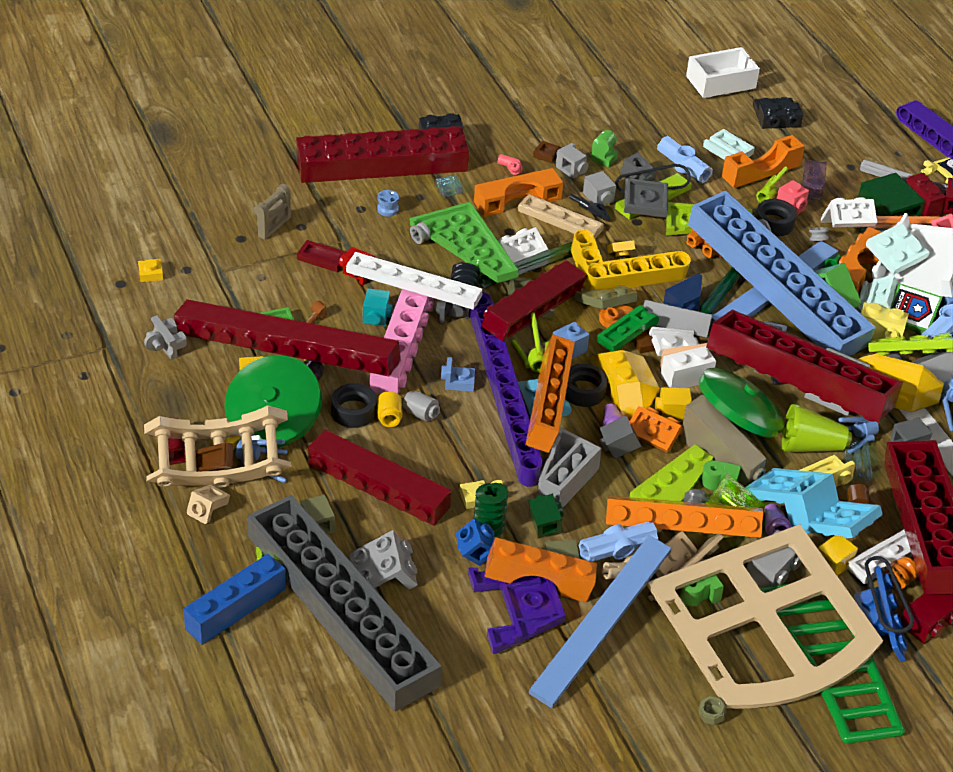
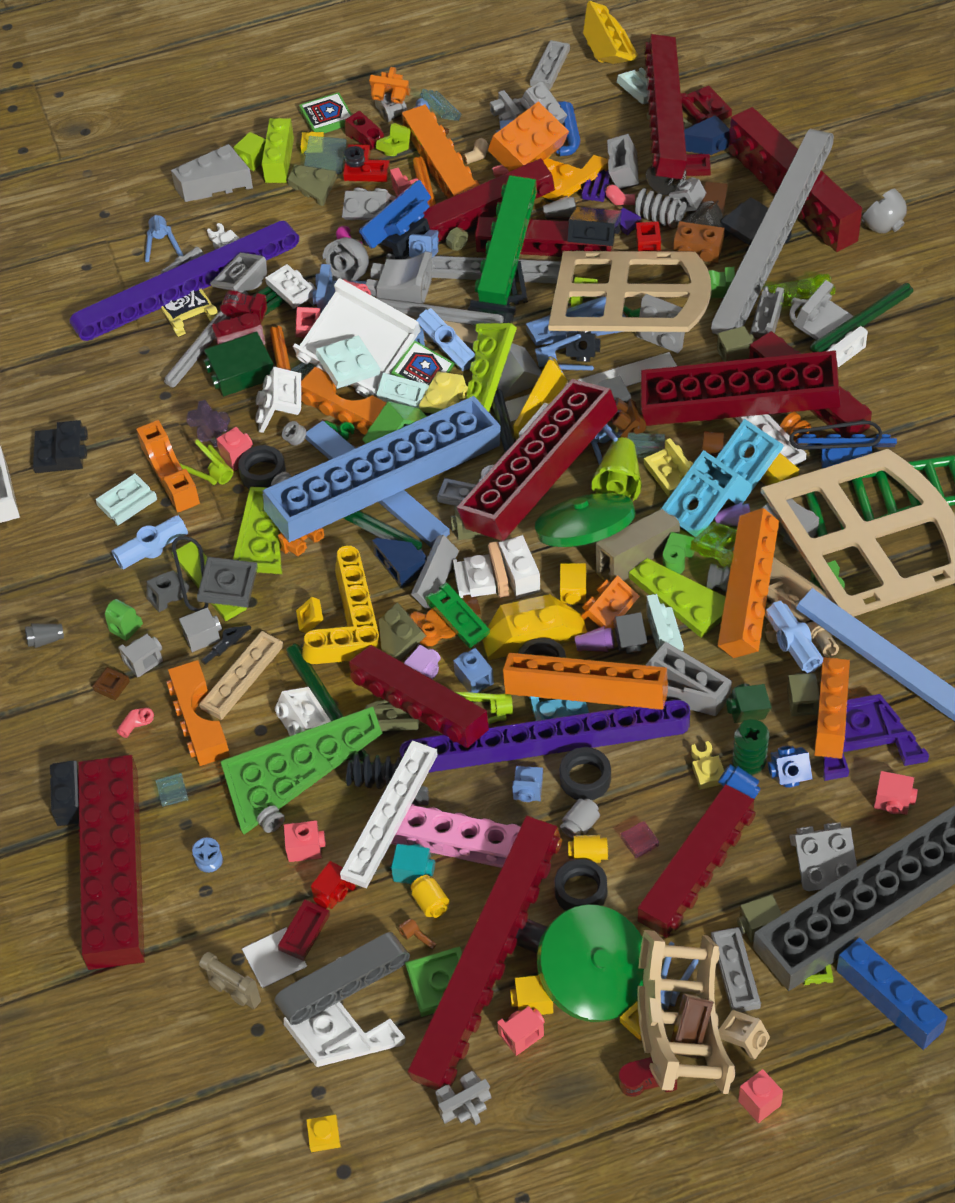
camera: 80 degrees left, 10 degrees up
none -> dark grey cone [25,623,64,648]
none -> white sticker [242,927,307,988]
none -> dark grey beam [274,932,410,1025]
none -> coral brick [284,821,326,862]
none -> white wing [284,957,405,1067]
none -> lavender brick [404,645,441,679]
none -> yellow brick [410,875,449,918]
none -> coral brick [497,1006,545,1056]
none -> black tyre [559,747,611,800]
none -> reddish brown hips [611,397,646,438]
none -> clear pink tile [621,821,659,859]
none -> light aqua bracket [646,594,684,651]
none -> light grey tile [711,927,761,1012]
none -> blue brick [718,764,761,799]
none -> coral brick [738,1069,783,1123]
none -> coral brick [874,771,918,815]

